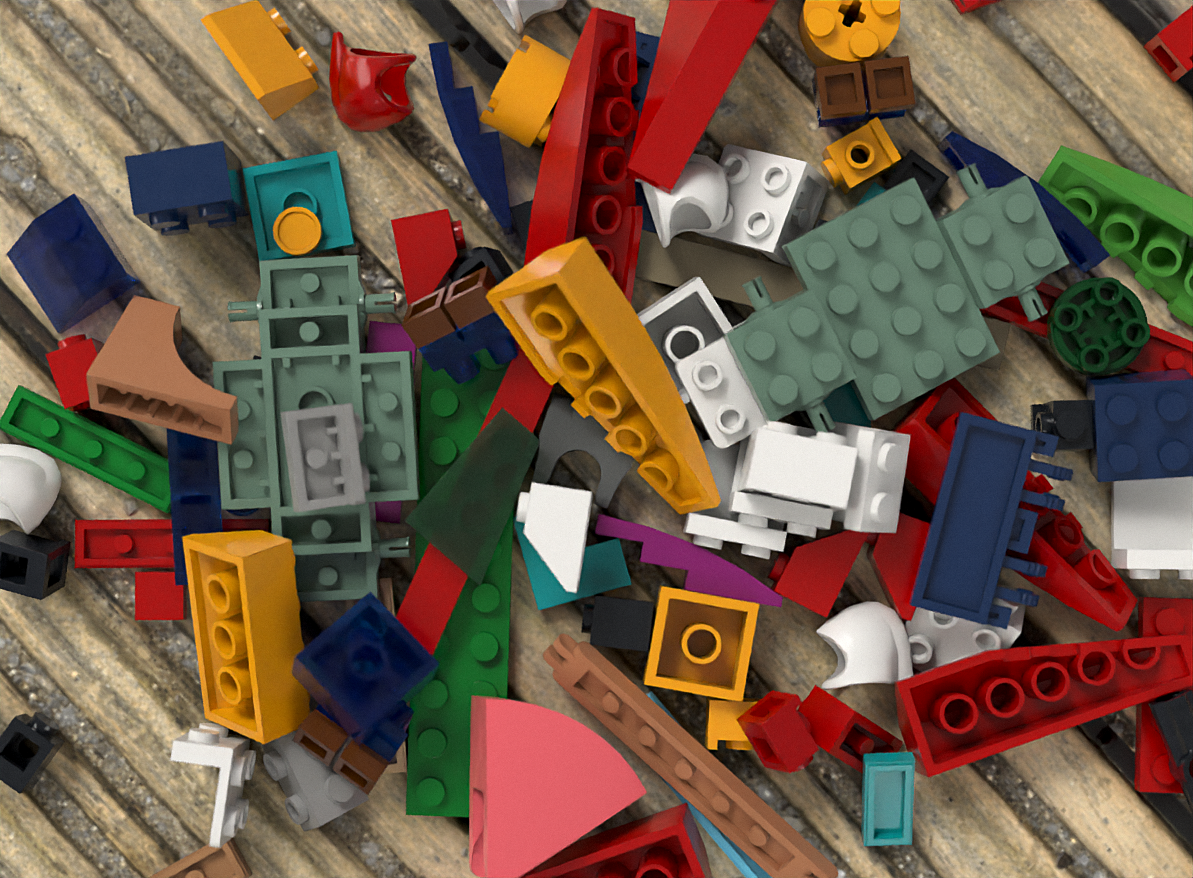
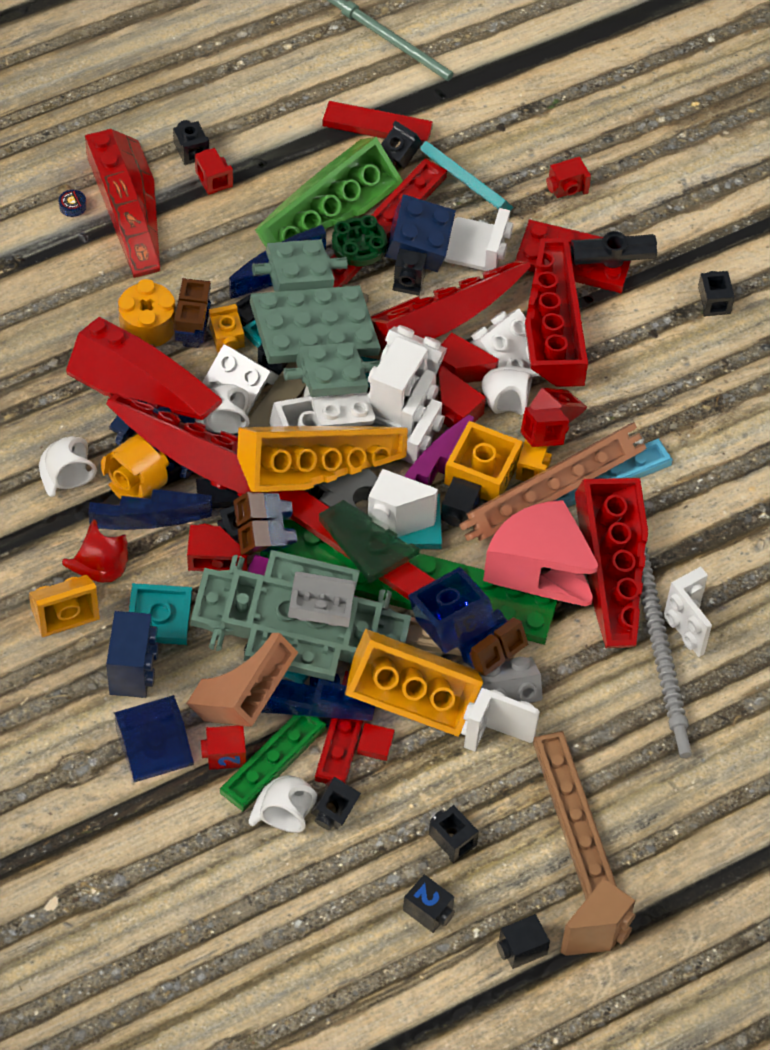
camera: 75 degrees left, 30 degrees down
light orange piece [273,207,322,256] -> none
teal tile [861,752,915,846] -> none
dark blue hinge [909,412,1074,630] -> none

